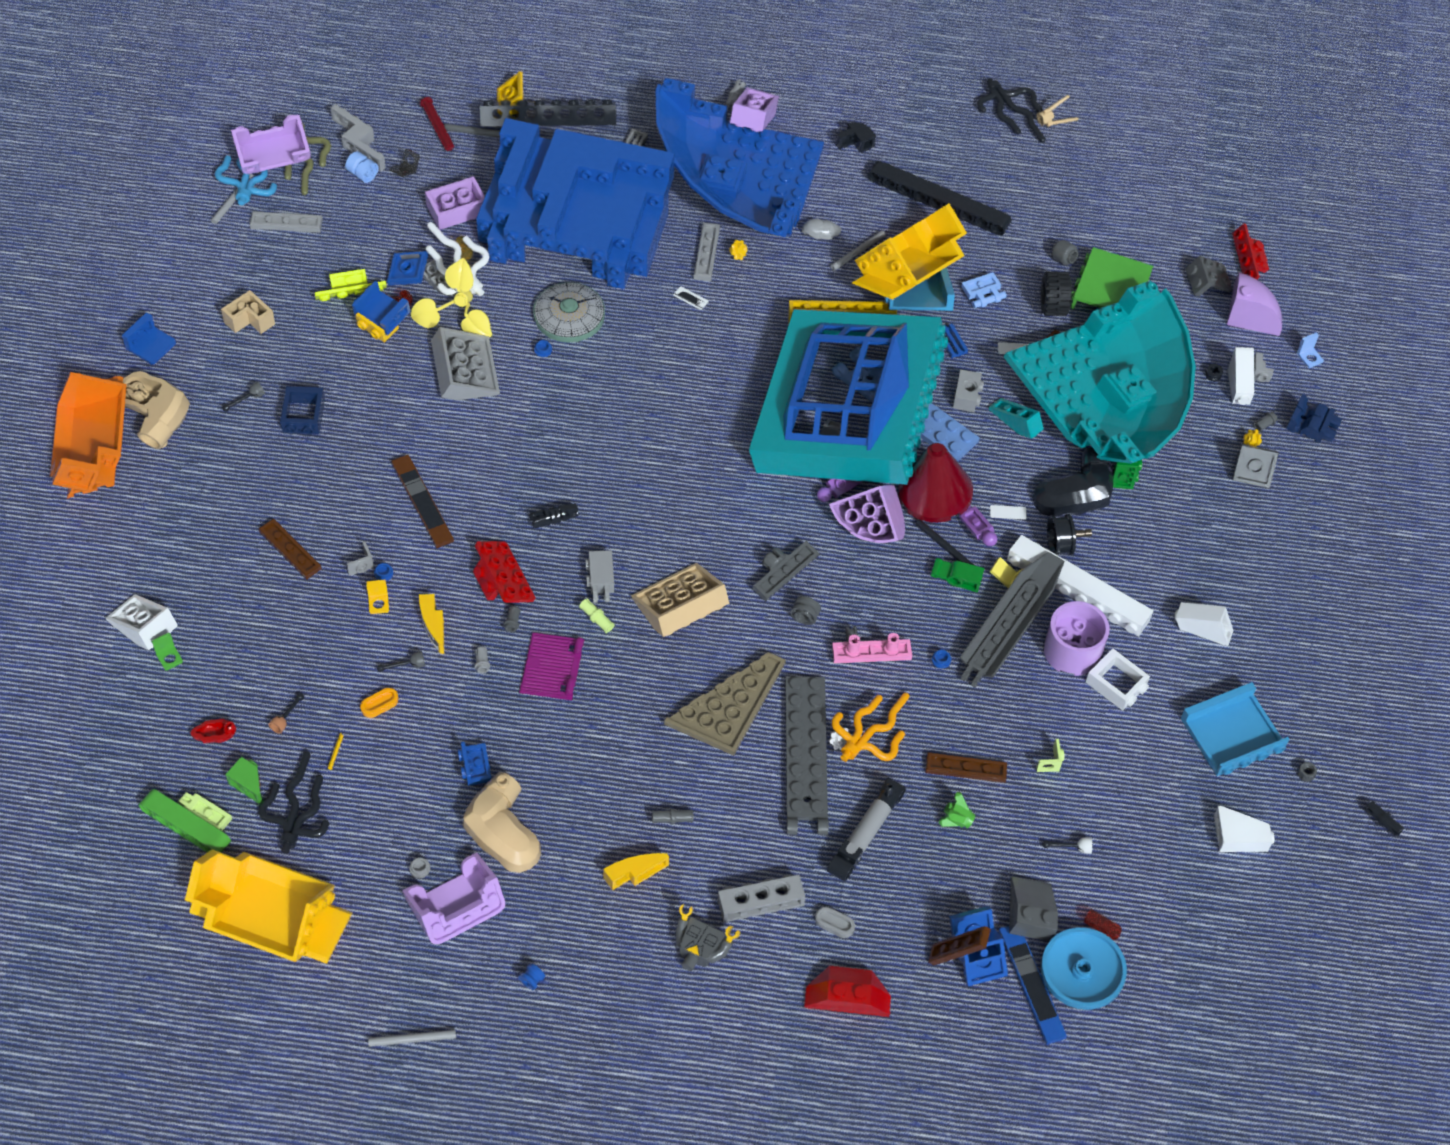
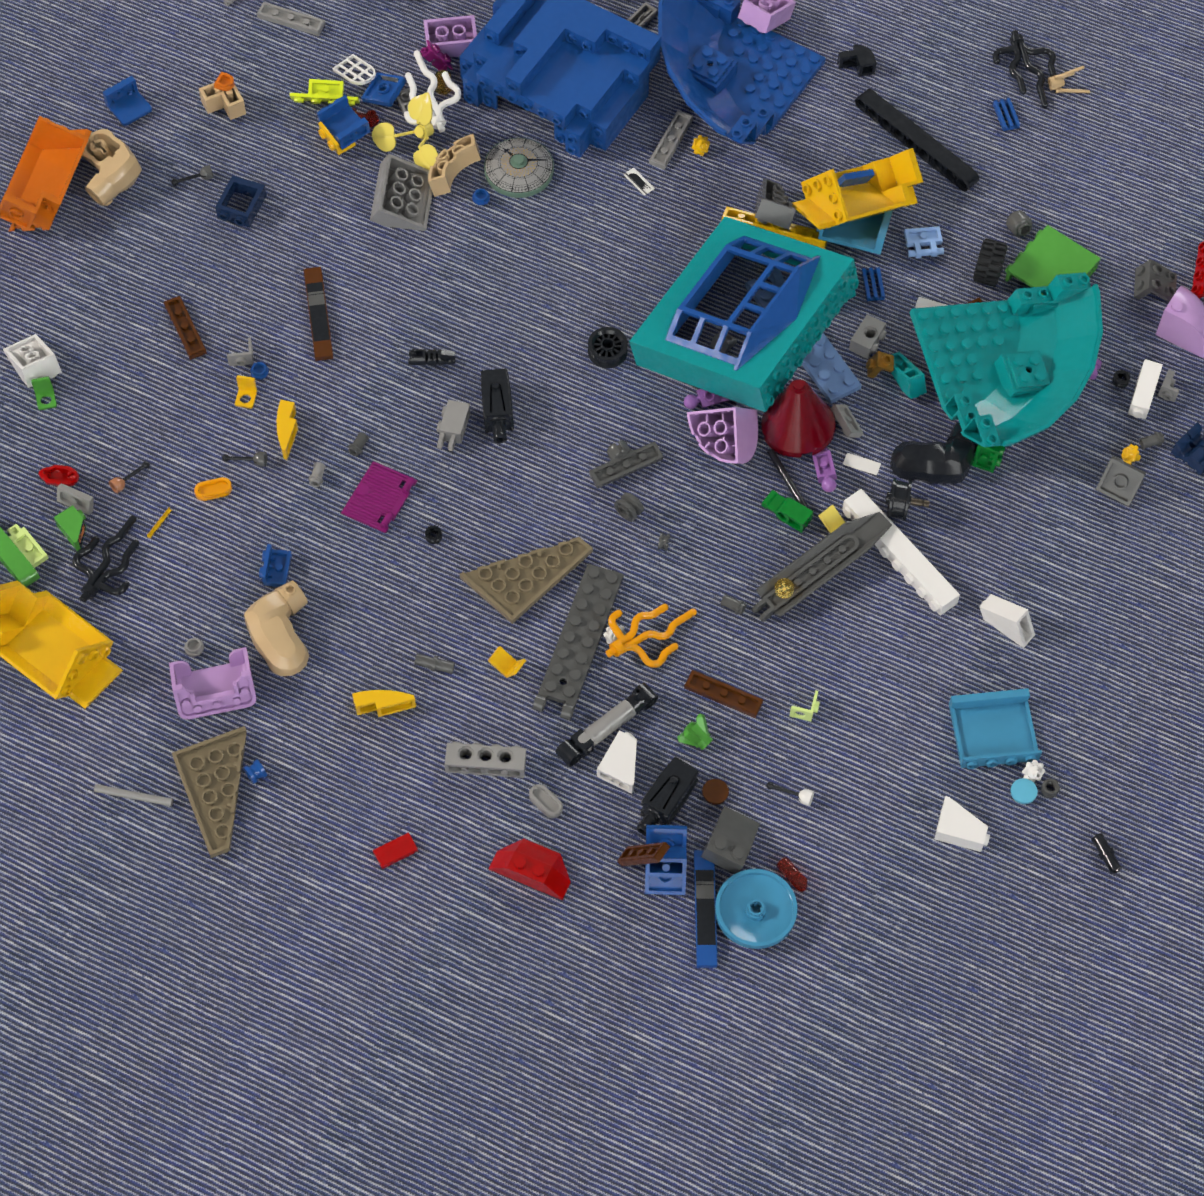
camera: 20 degrees right, 5 degrees up
red bracket [473,541,536,603] -> none
yellowish green pin [579,598,615,633] -> none
tan slope [631,563,729,637] -> none
dark grey torso [675,904,740,971] -> none
light grey arm [802,218,841,240] -> none
light grey piece [830,231,886,271] -> none
bright pink plate [832,633,912,663] -> none
blue plate [932,650,951,669] -> none
lavender brick [1044,601,1110,676] -> none
white window [1086,649,1150,711] -> none
none -> light grey plate [57,483,94,515]
none -> dark tan wing [172,726,247,858]
none -> orange tile [214,72,235,91]
none -> white window [332,54,376,85]
none -> red tile [373,832,418,869]
none -> magenta hinge [420,40,453,72]
none -> black bush [425,525,442,544]
none -> tan brick [428,134,481,197]
none -> black piece [481,368,514,444]
none -> yellow bracket [488,646,526,678]
none -> black wheel [588,327,628,368]
none -> white slope [597,731,637,794]
none -> black piece [636,757,699,836]
none -> reddish brown piece [702,779,729,805]
none -> dark grey pin [720,594,746,614]
none -> dark grey wedge [755,178,796,230]
none -> clear yellow tile [775,578,794,599]
none -> light grey plate [830,404,864,438]
none -> blue tile [838,169,875,187]
none -> pearl gold bracket [866,351,894,378]
none -> blue tile [993,98,1020,131]
none -> medium azure piece [1010,778,1038,804]
none -> white plant [1022,760,1045,782]

